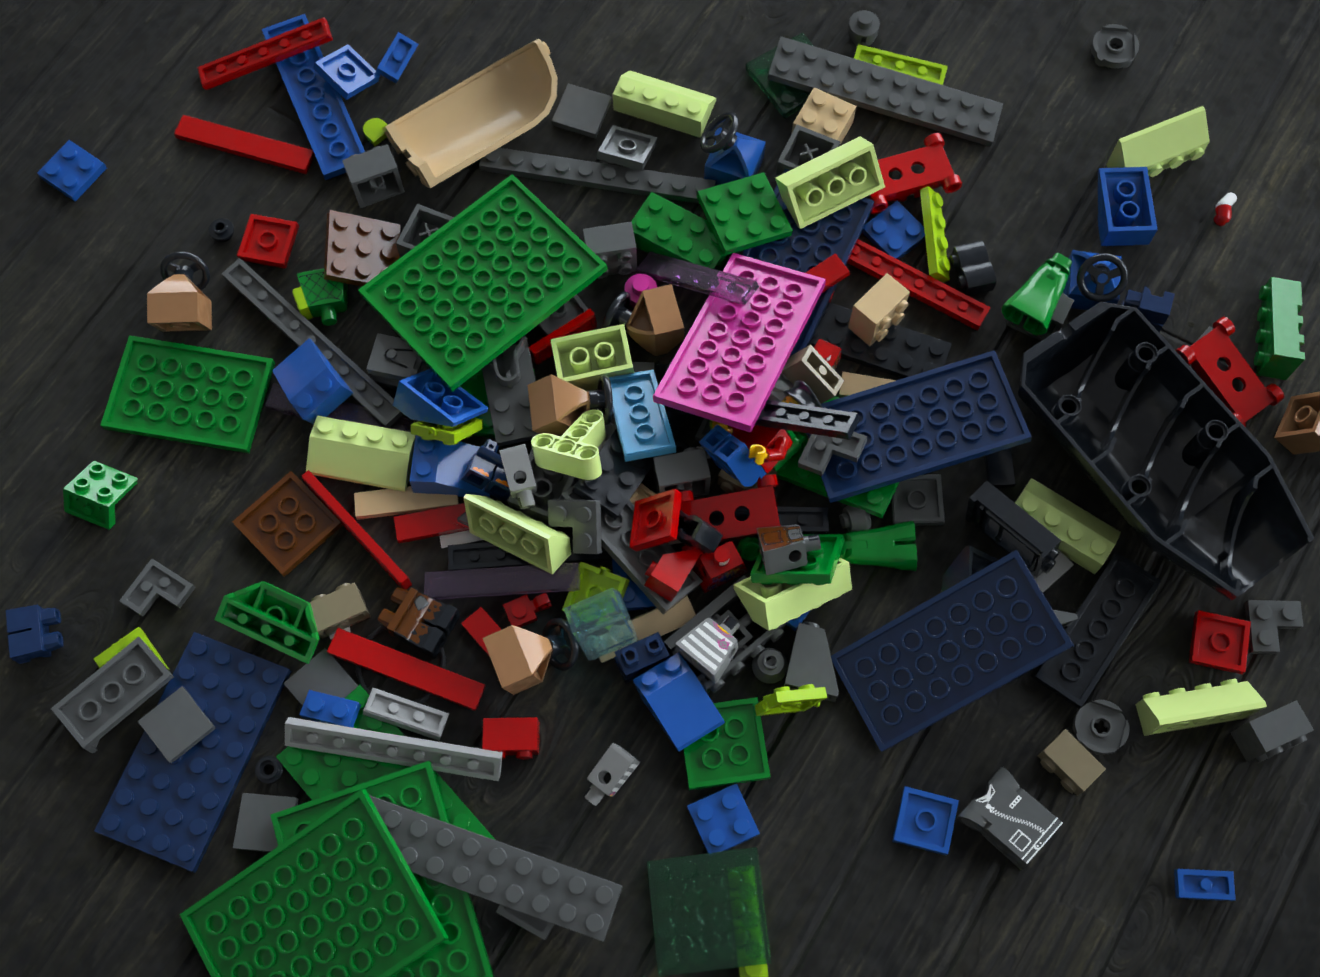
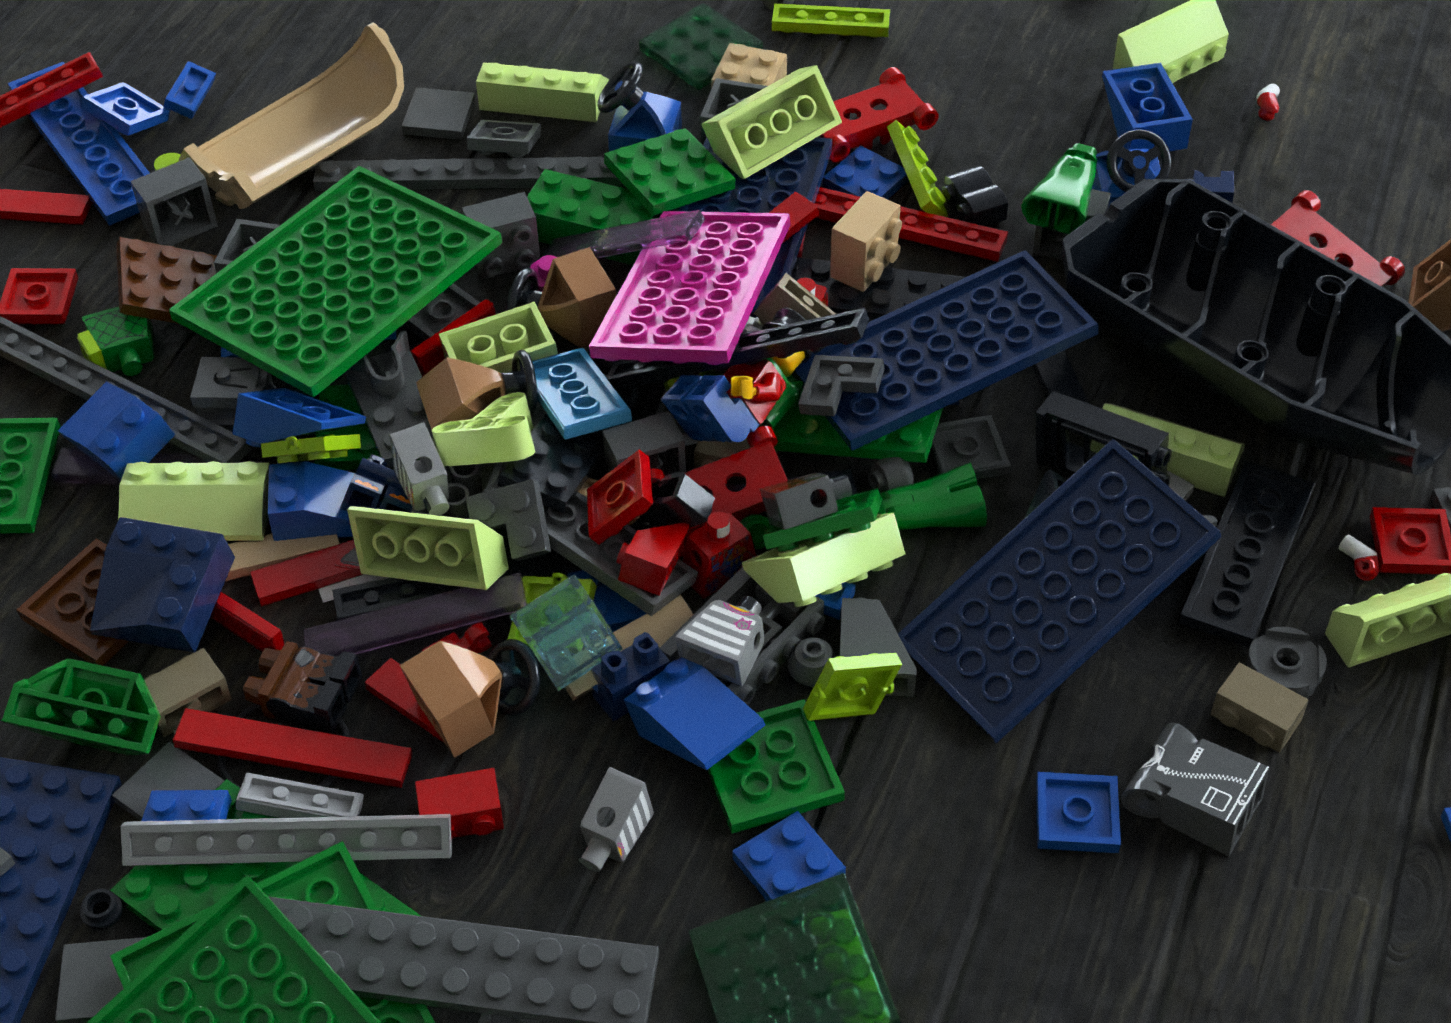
camera: 10 degrees left, 20 degrees down
dark grey plate [767,37,1003,147] -> none
wedge [1254,277,1305,380] -> none
none -> dark blue slope [90,517,235,653]
none -> arm [1339,534,1379,580]

